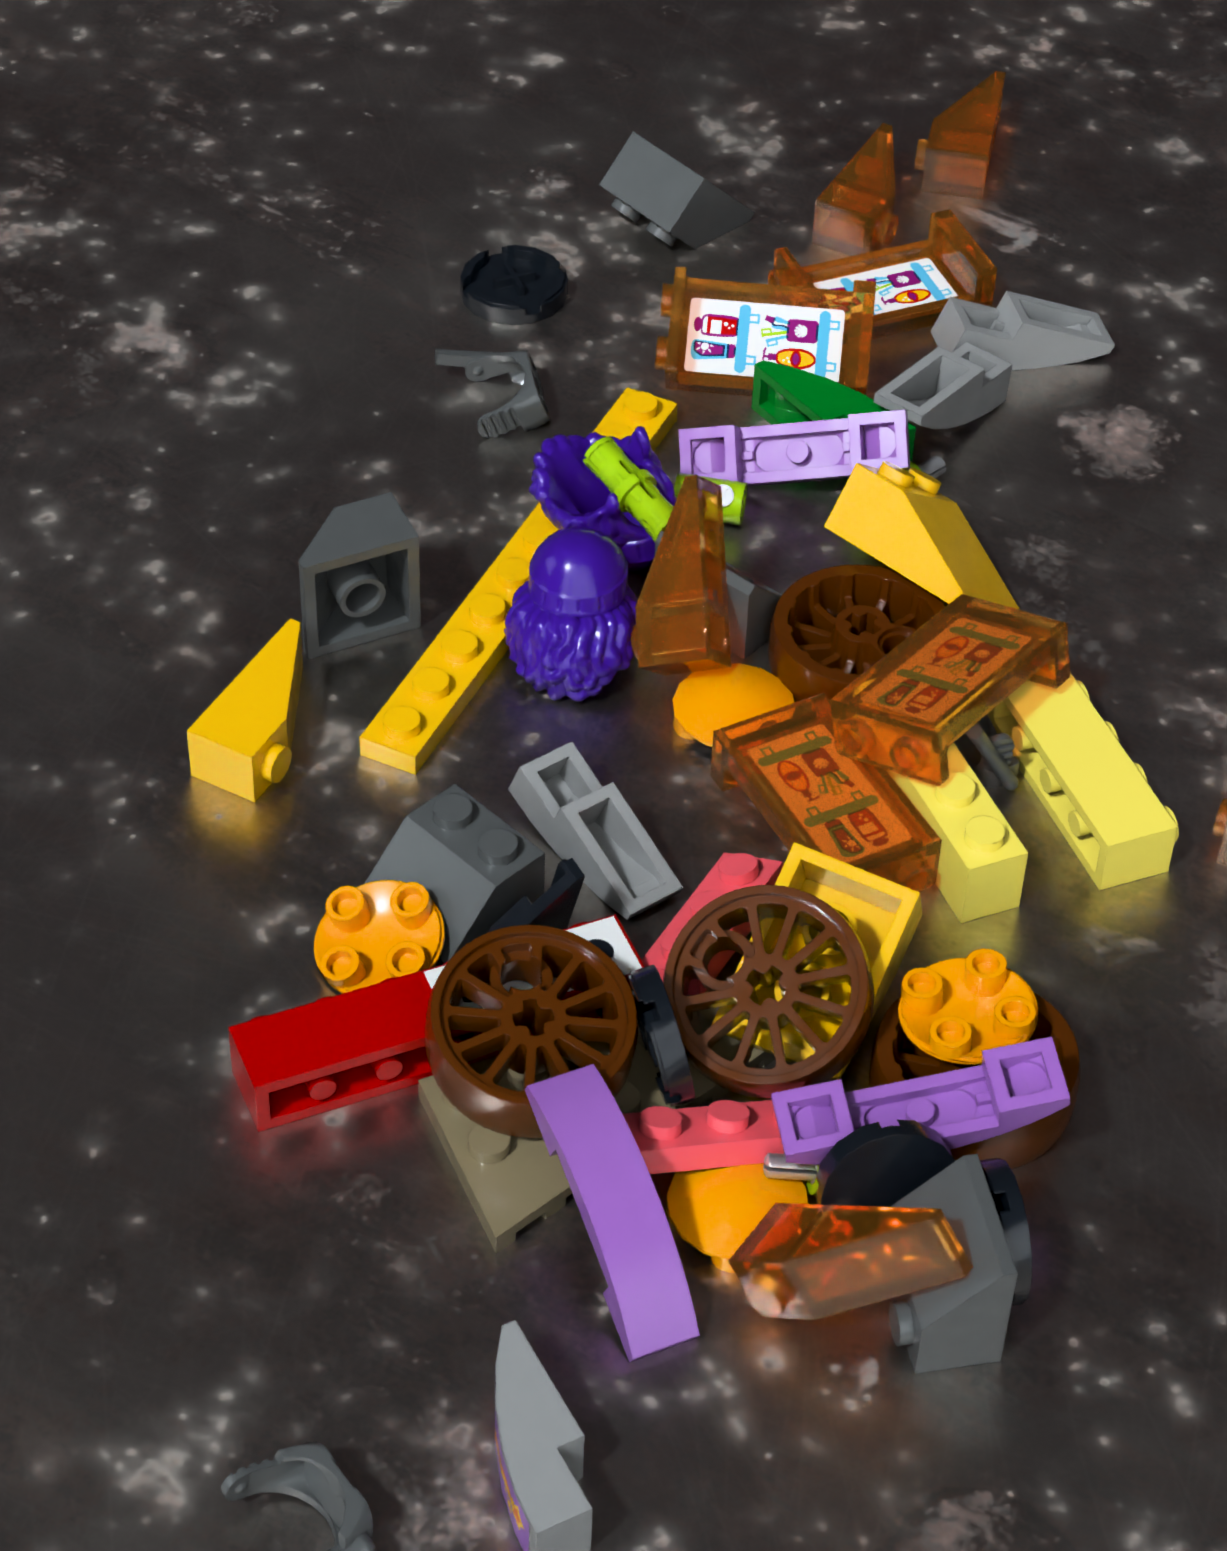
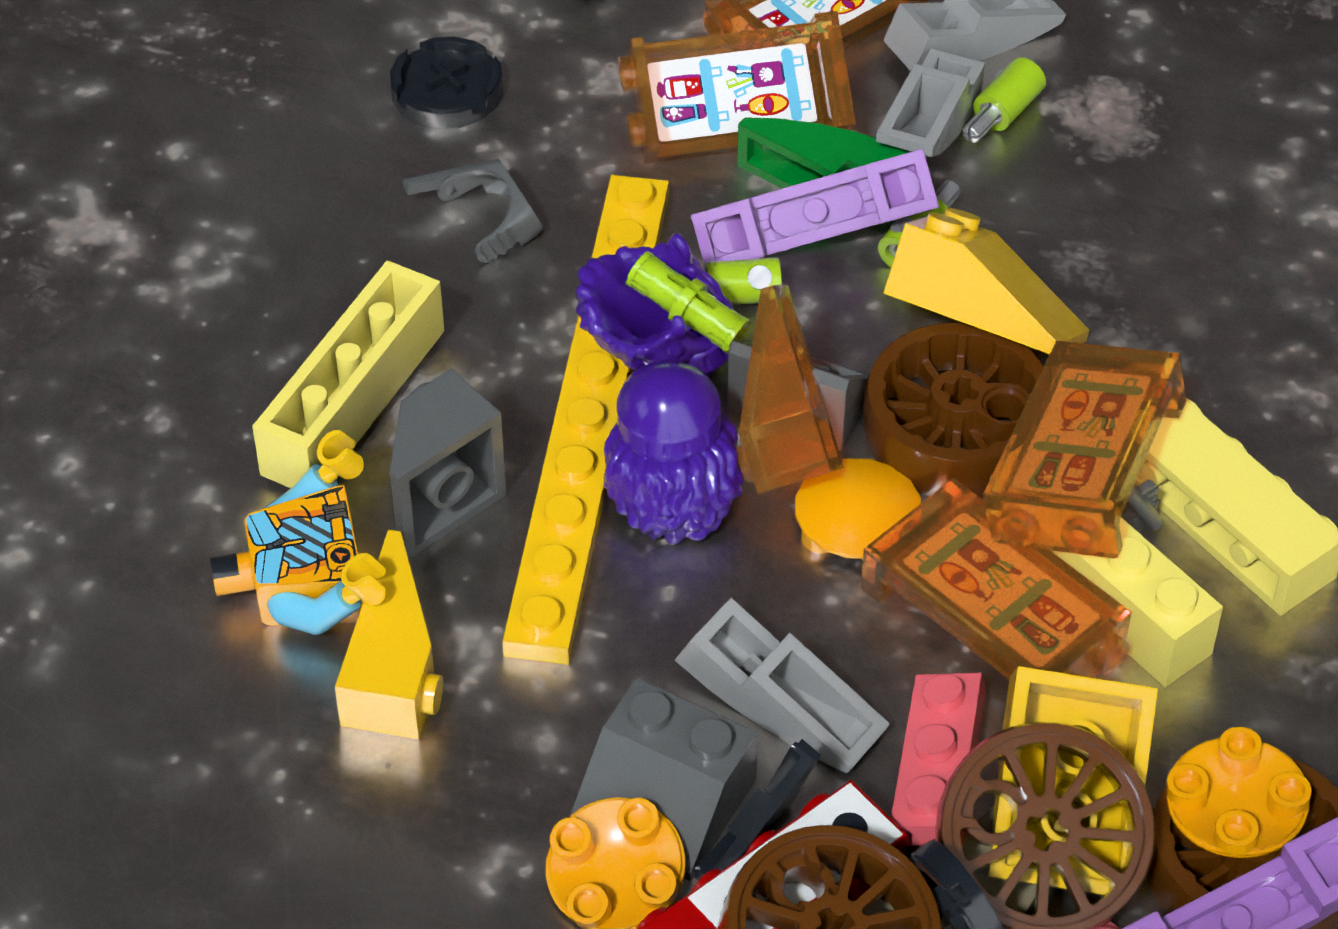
camera: 15 degrees left, 5 degrees up
none -> torso [210,430,386,635]
none -> light yellow brick [252,260,444,488]
none -> lime piece [962,57,1046,143]

